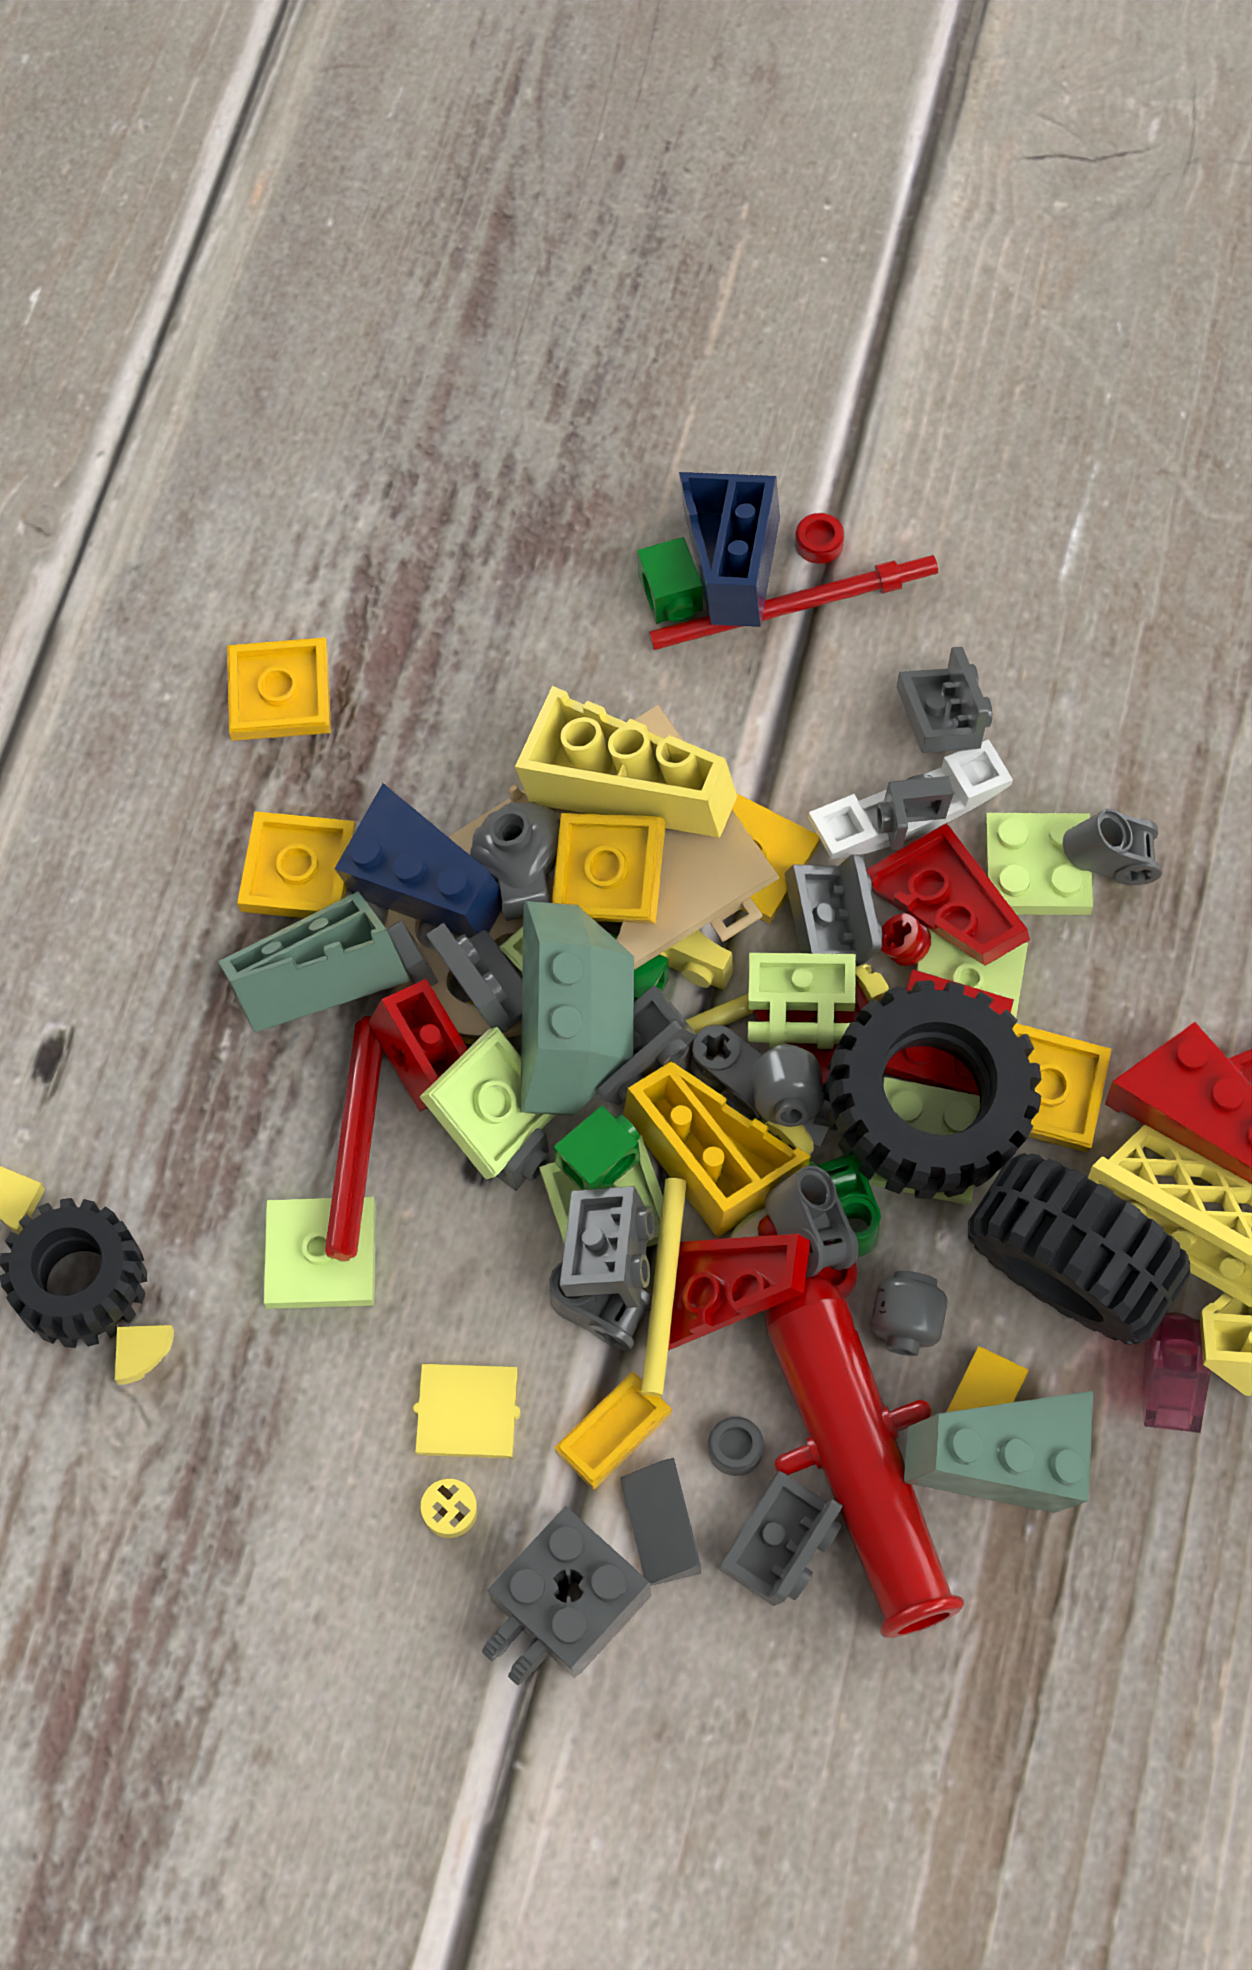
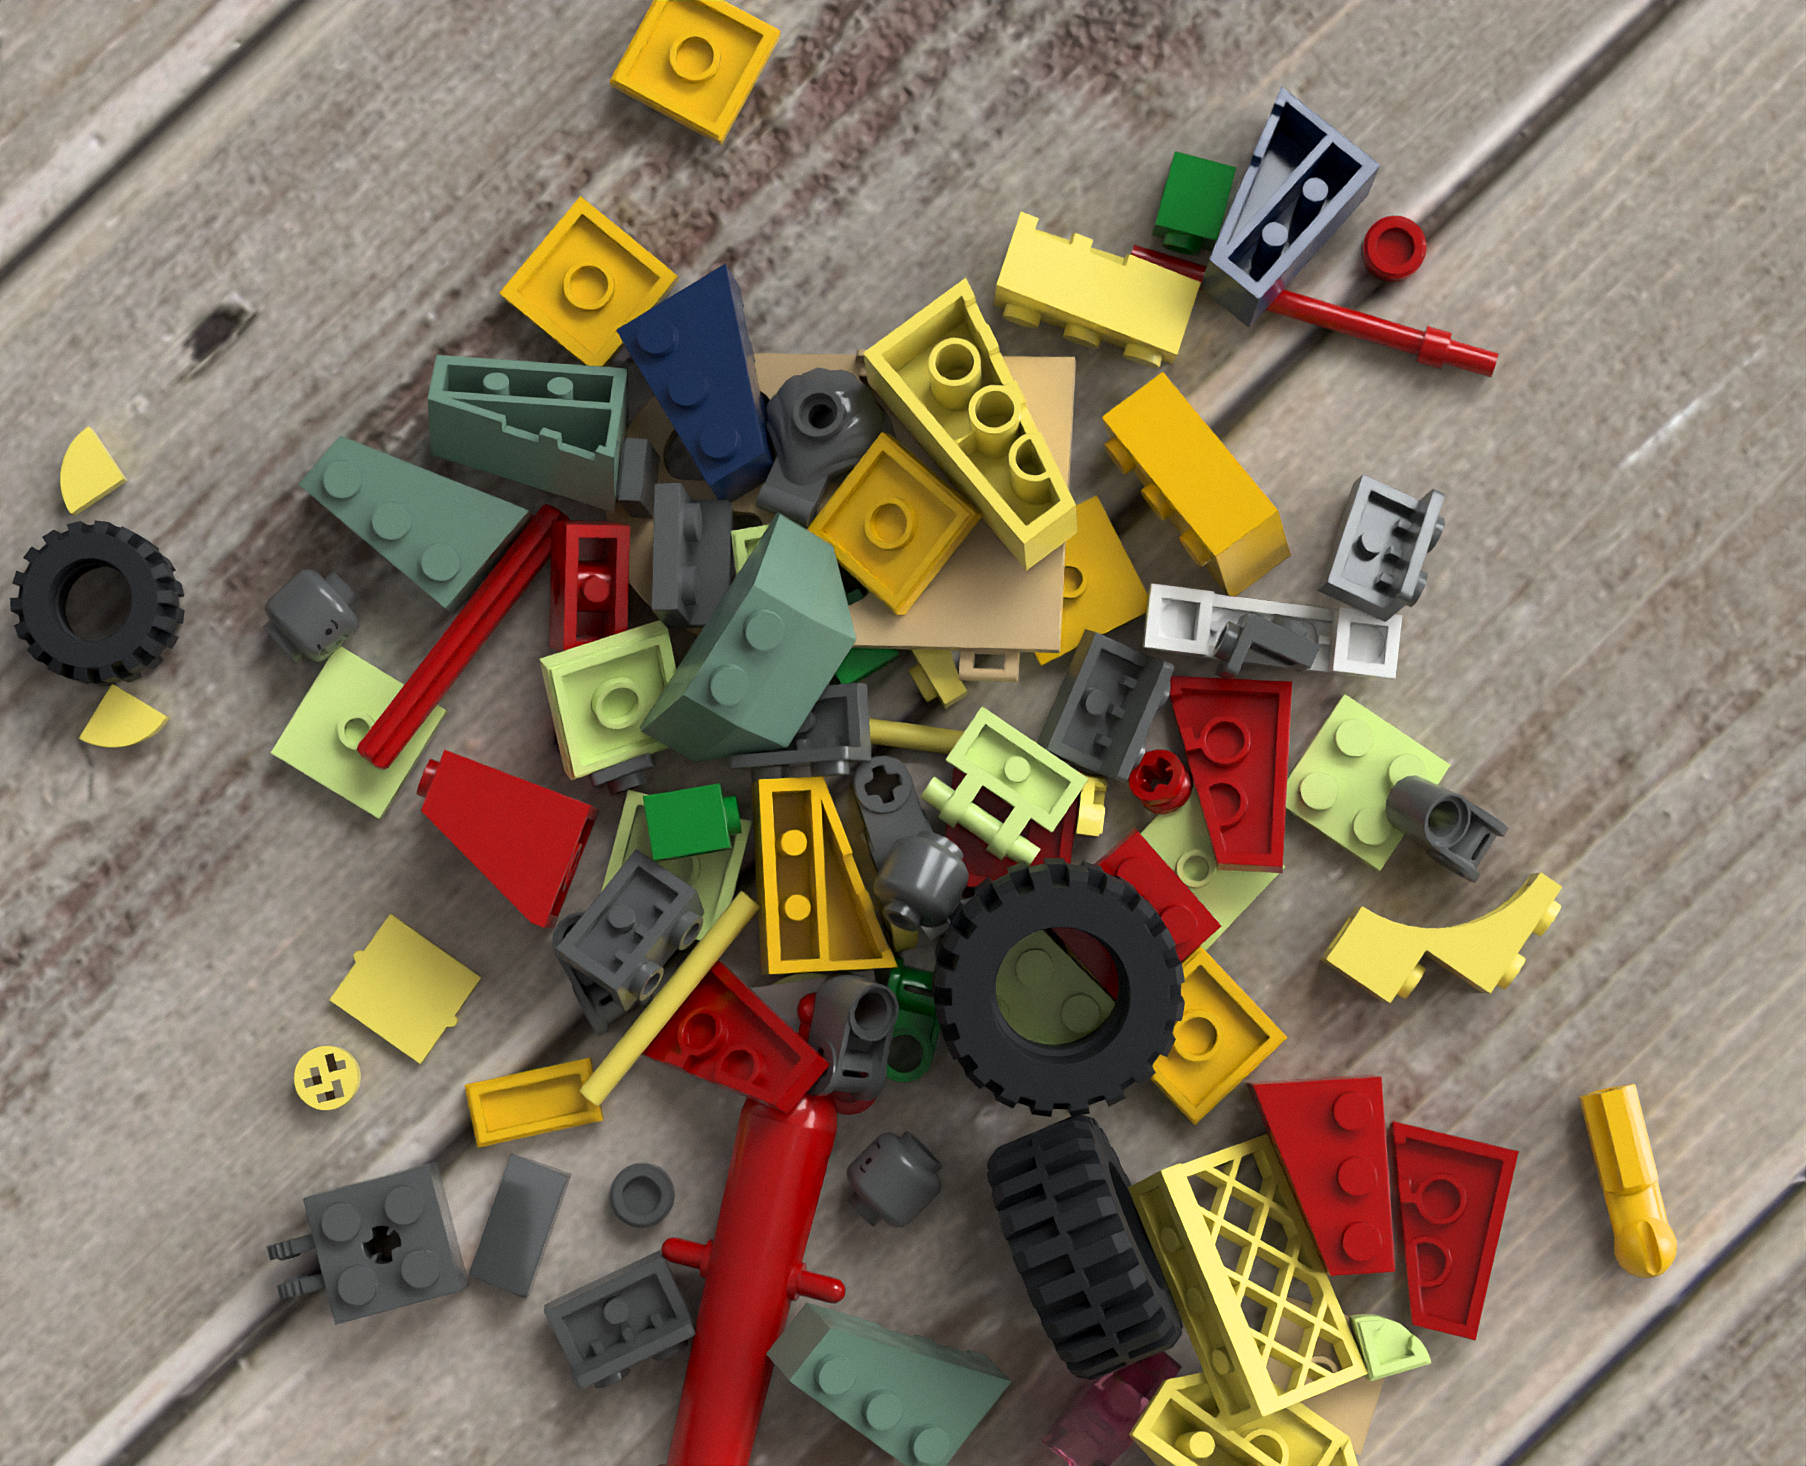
camera: 25 degrees right, 20 degrees up
yellow tile [946,1346,1029,1412] -> none
none -> dark grey head [263,569,360,664]
none -> sand green wedge [298,436,534,615]
none -> red slope [416,749,600,929]
none -> light yellow wedge [993,211,1201,368]
none -> yellow wedge [1102,372,1291,597]
none -> light yellow arch [1319,872,1562,1003]

